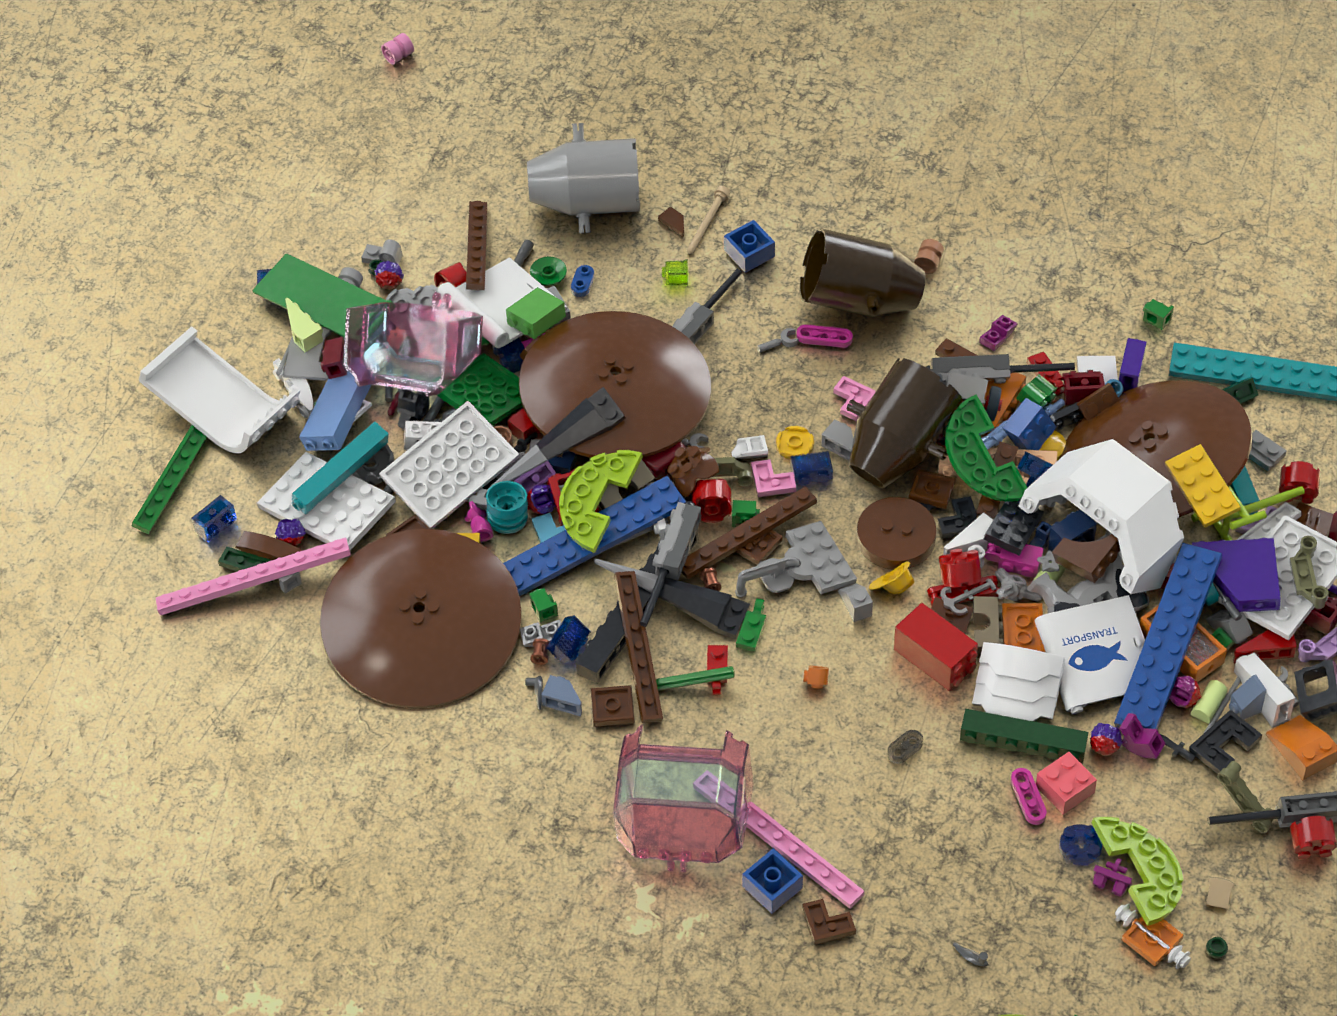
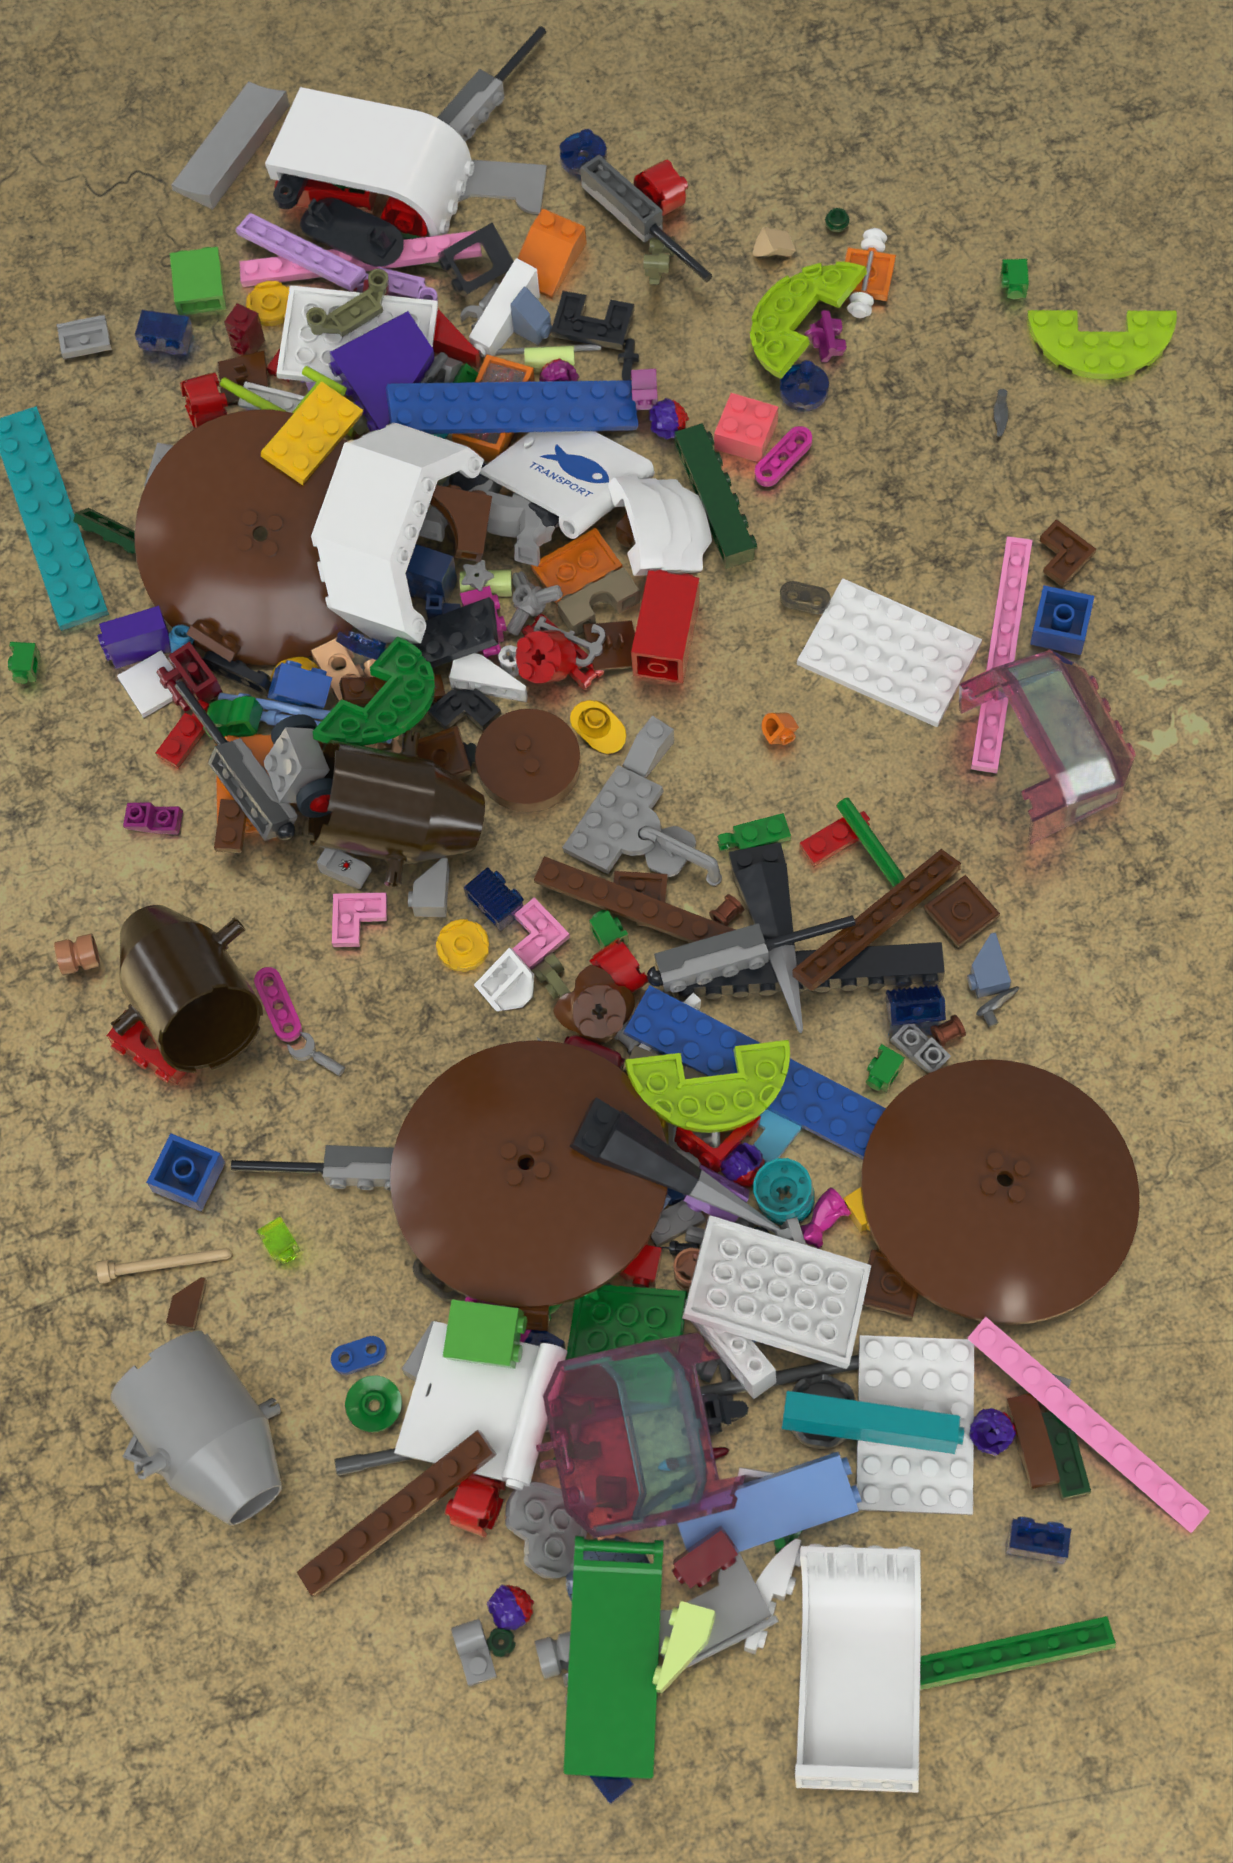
camera: 120 degrees left, 15 degrees up
none -> white plate [797,578,982,727]

